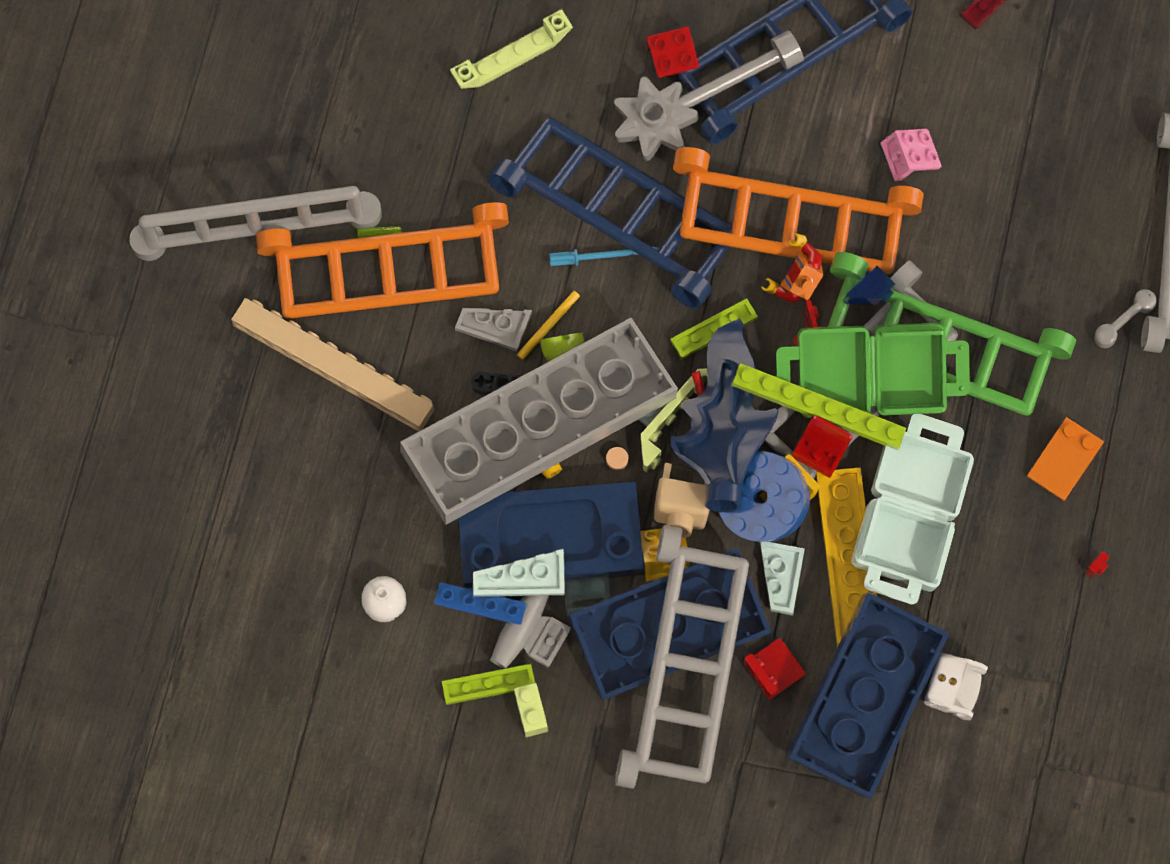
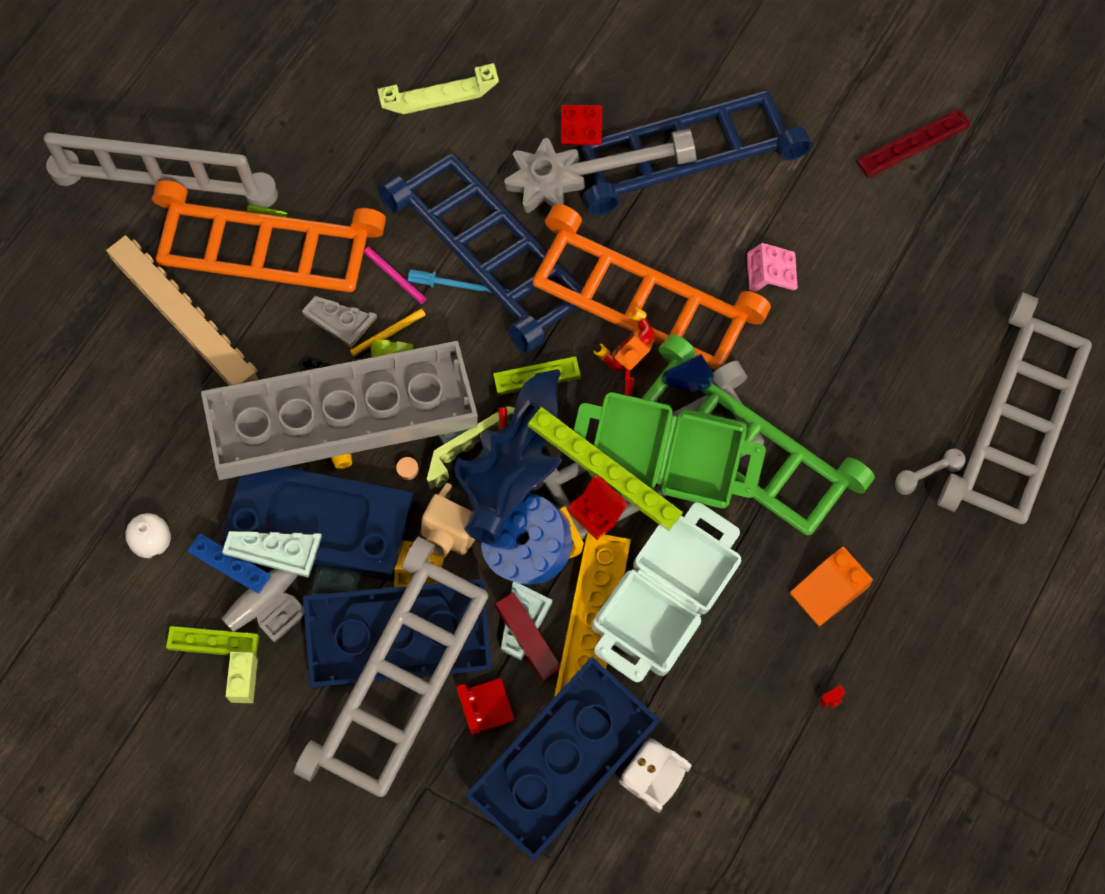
camera: 20 degrees right, 5 degrees down
none -> dark pink bar [364,247,426,304]
none -> dark red tile [494,592,560,681]

